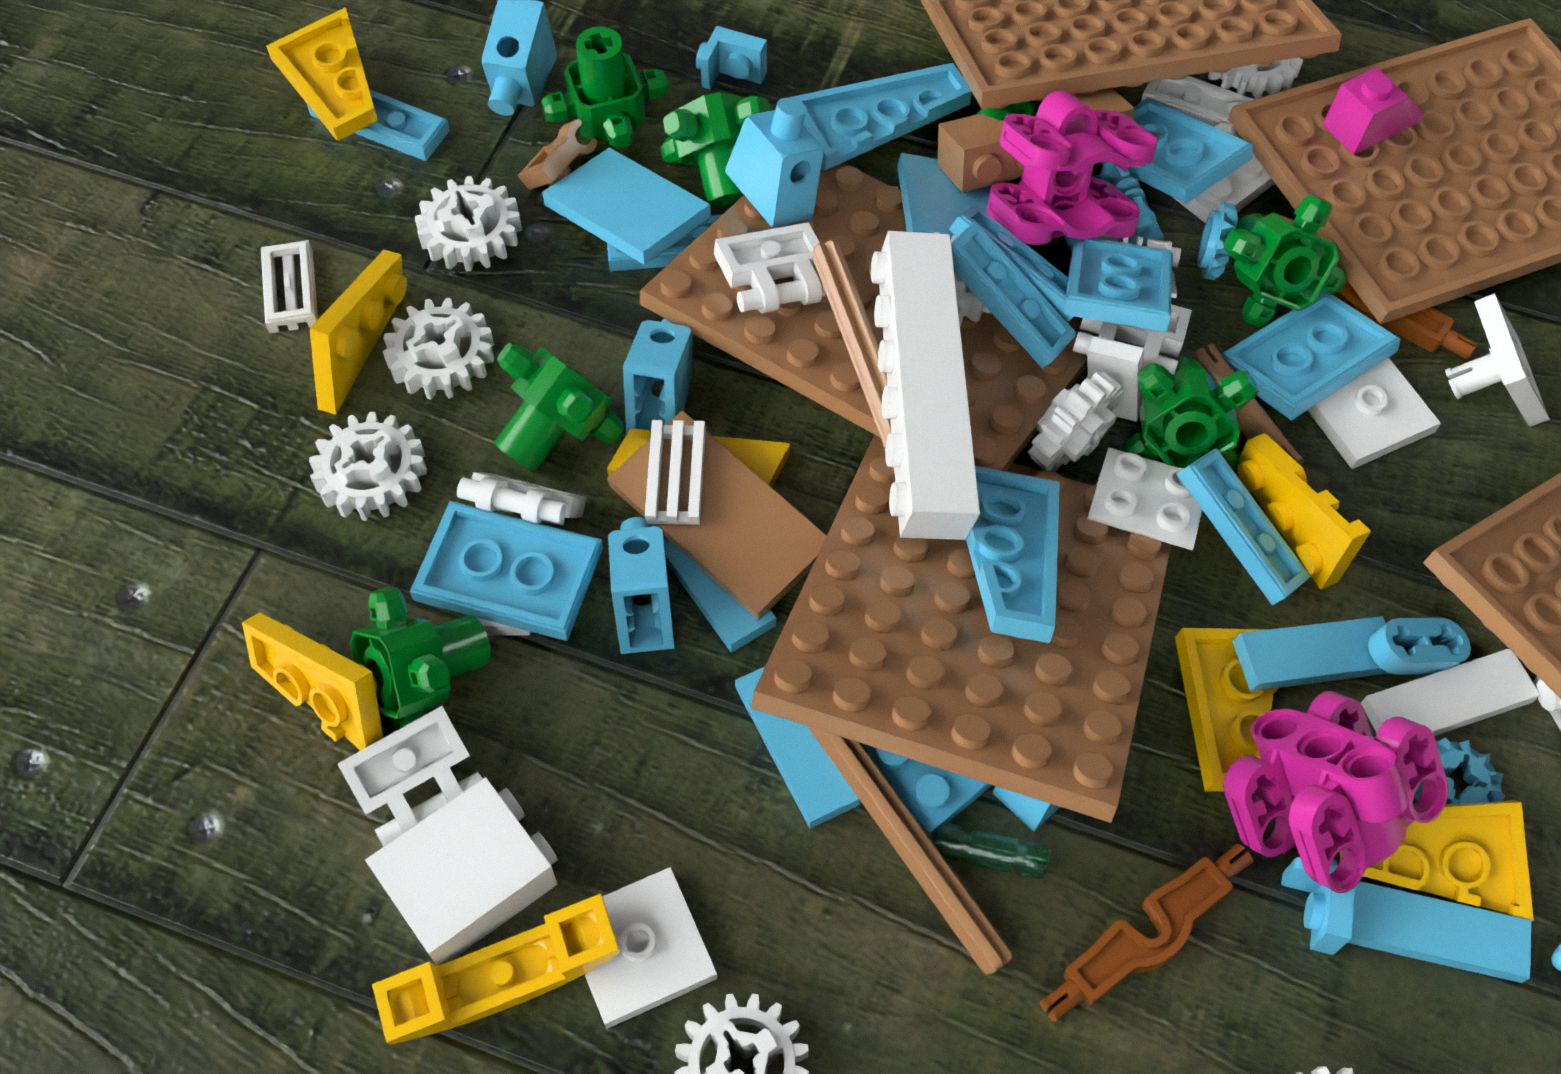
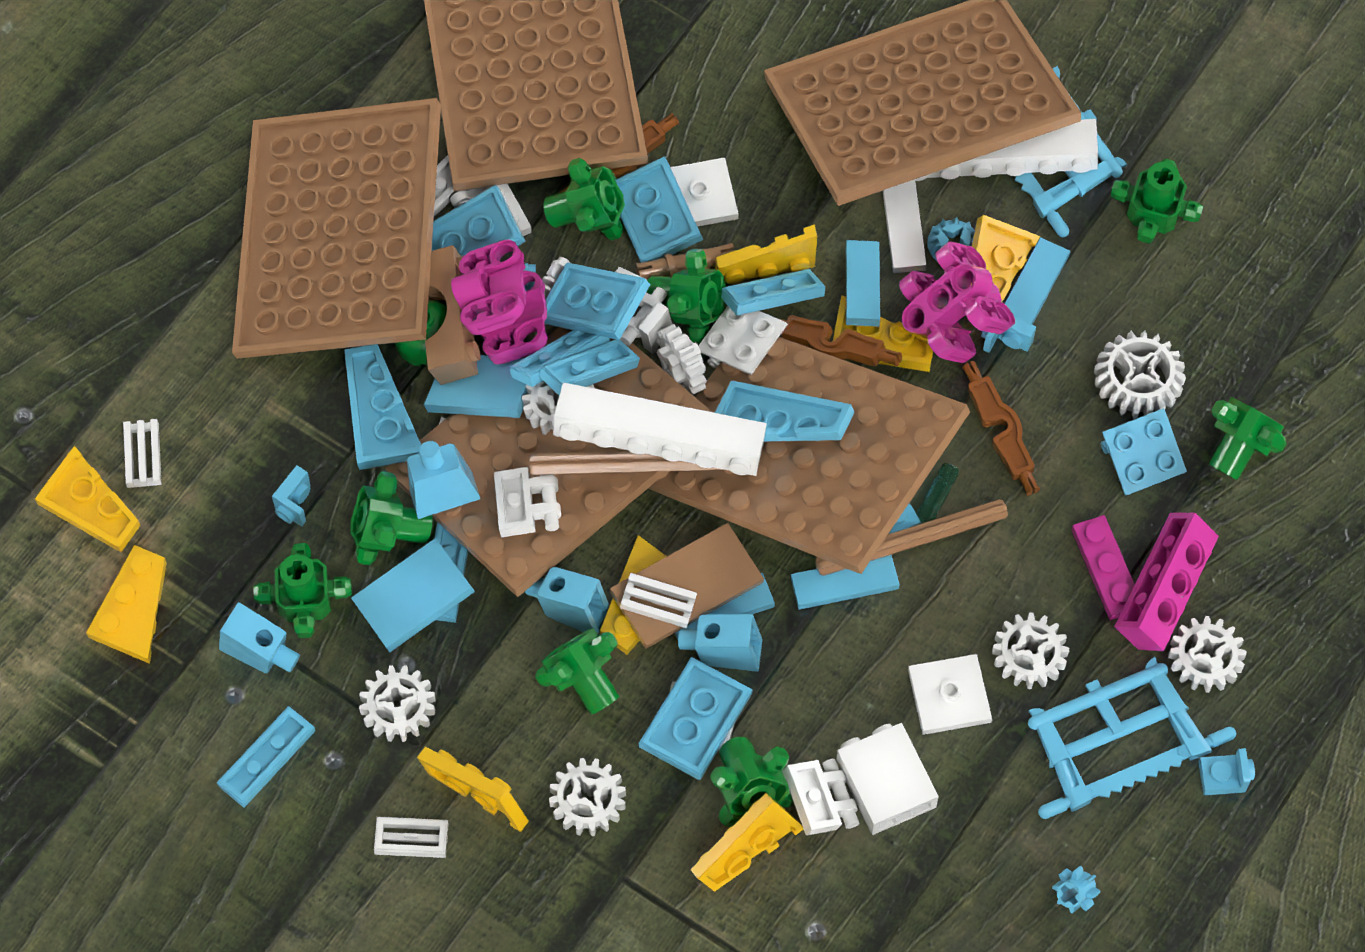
camera: 75 degrees left, 5 degrees up
yellow wing [266,7,378,141] -> none
yellow slope [372,893,621,1045] -> none
white gear [383,298,494,399] -> none
white plate [457,472,587,525] -> none
medium nougat plate [517,119,597,190] -> none
medium azure gear [1197,202,1238,280] -> none
dark pink slope [1322,67,1425,155] -> none
medium azure beam [1368,618,1471,675] -> none
white tile [1445,293,1550,427] -> none
none -> dark orange piece [772,315,902,367]

